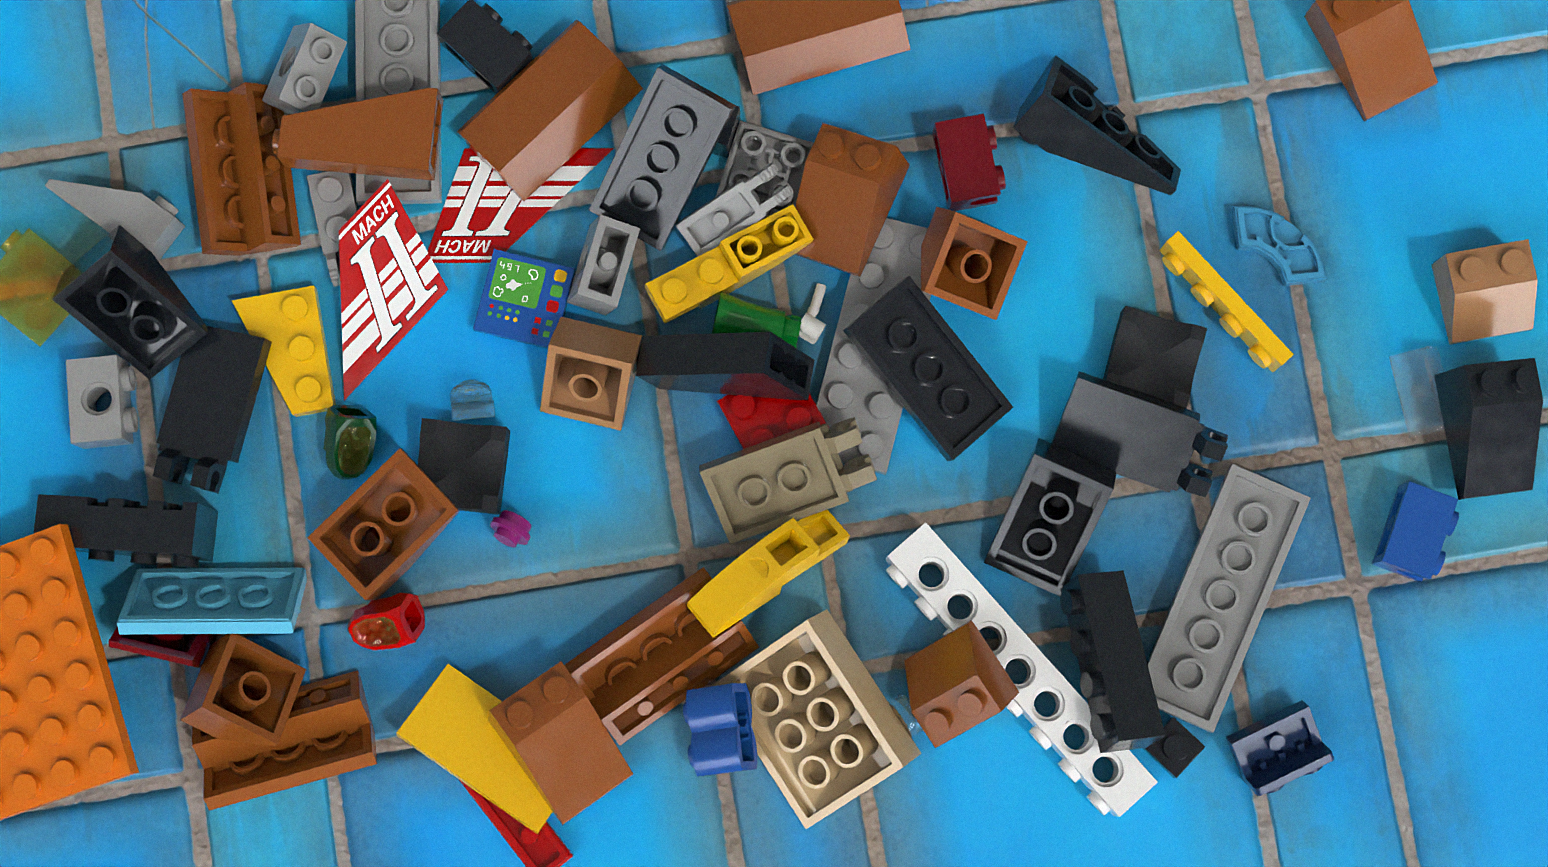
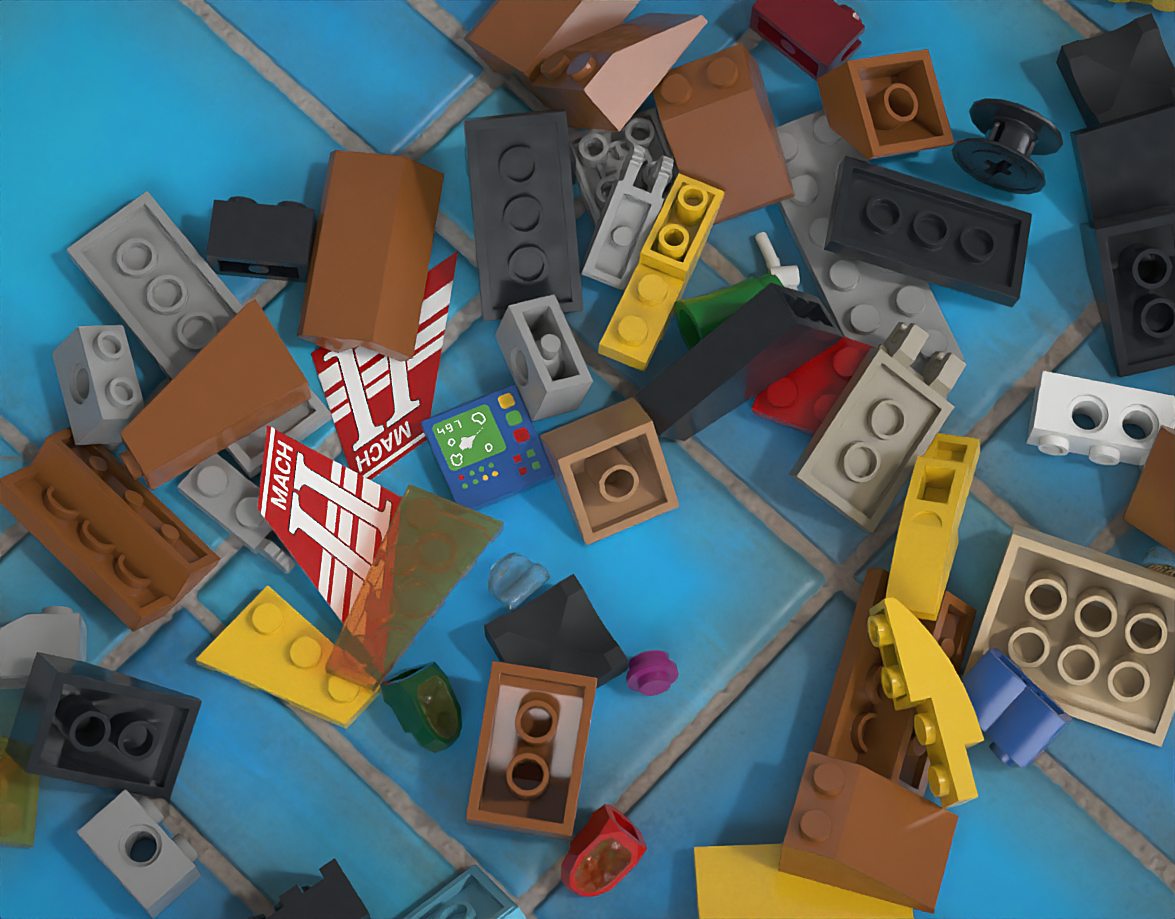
camera: 40 degrees left, 10 degrees down
black tile [153,326,272,494] -> none
none -> clear orange wing [325,484,504,692]
none -> slope [531,13,708,132]
none -> yellow slope [867,597,984,809]
none -> black piece [951,98,1063,195]

